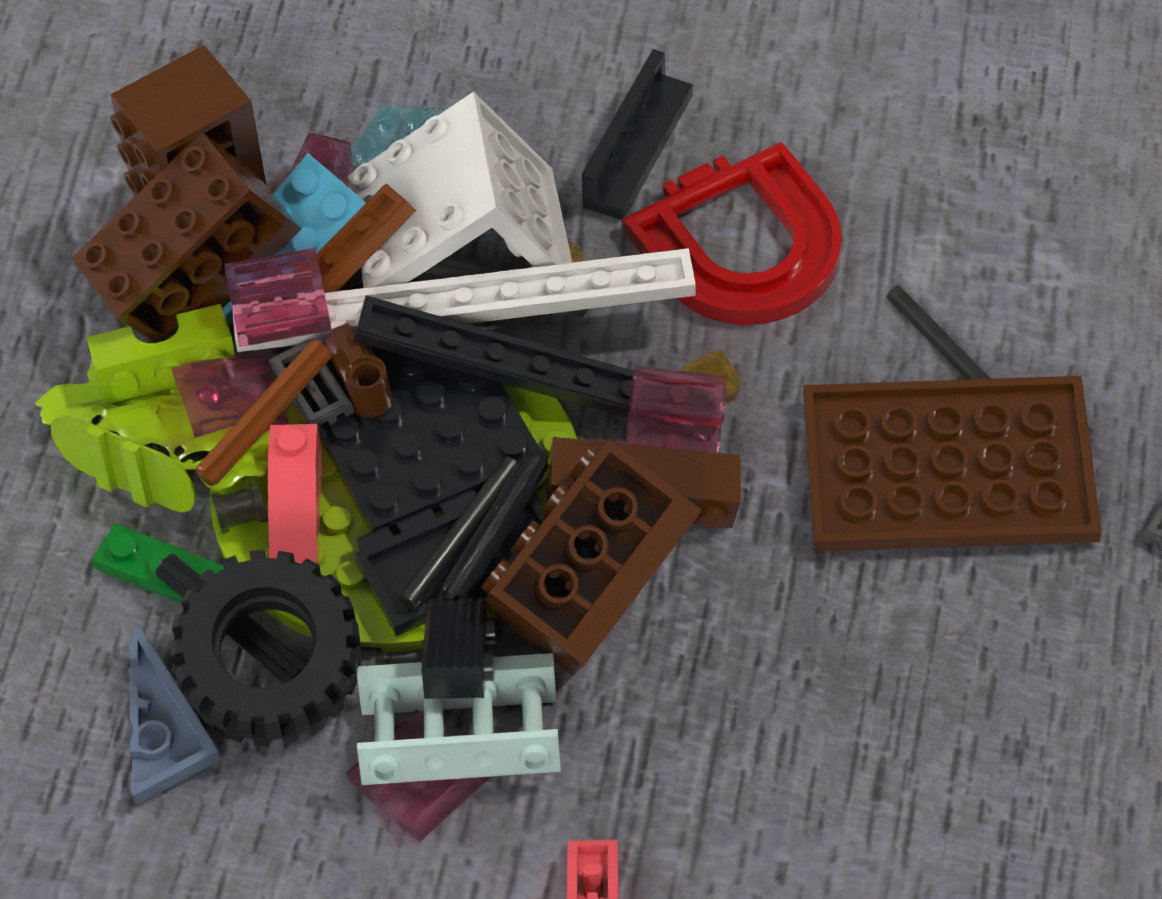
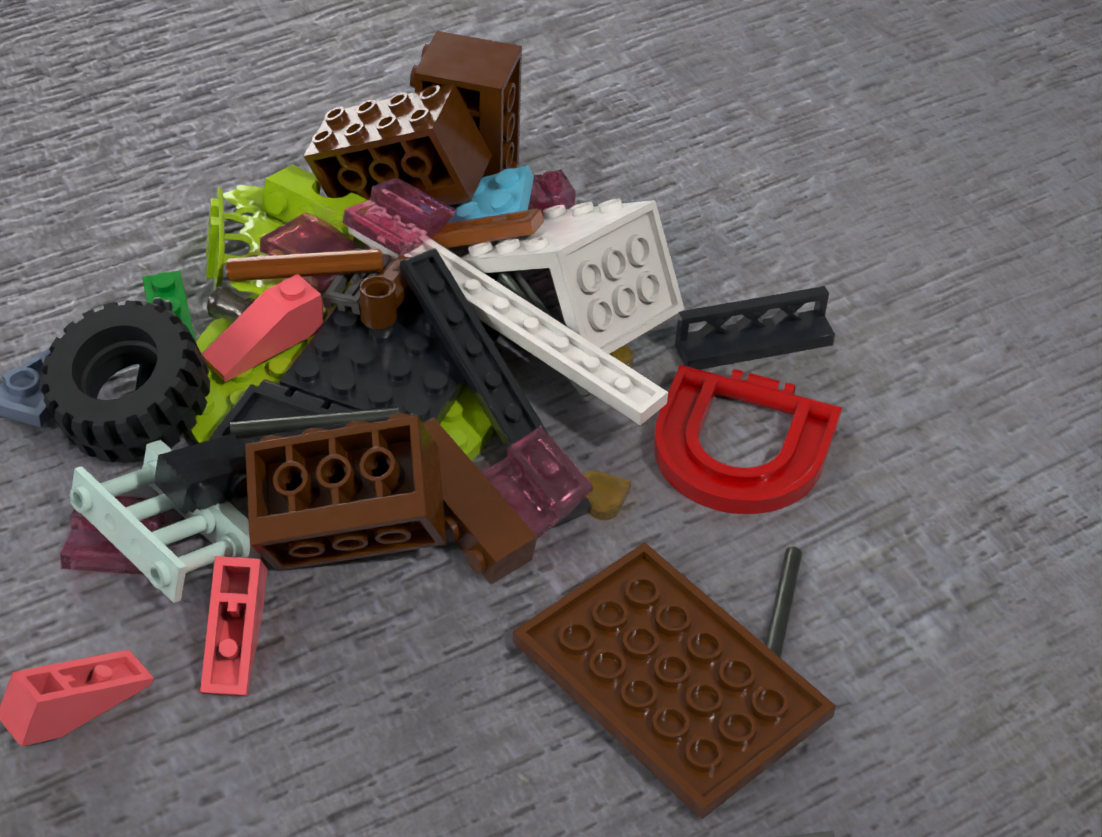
camera: 45 degrees right, 10 degrees down
none -> coral slope [200,556,268,696]

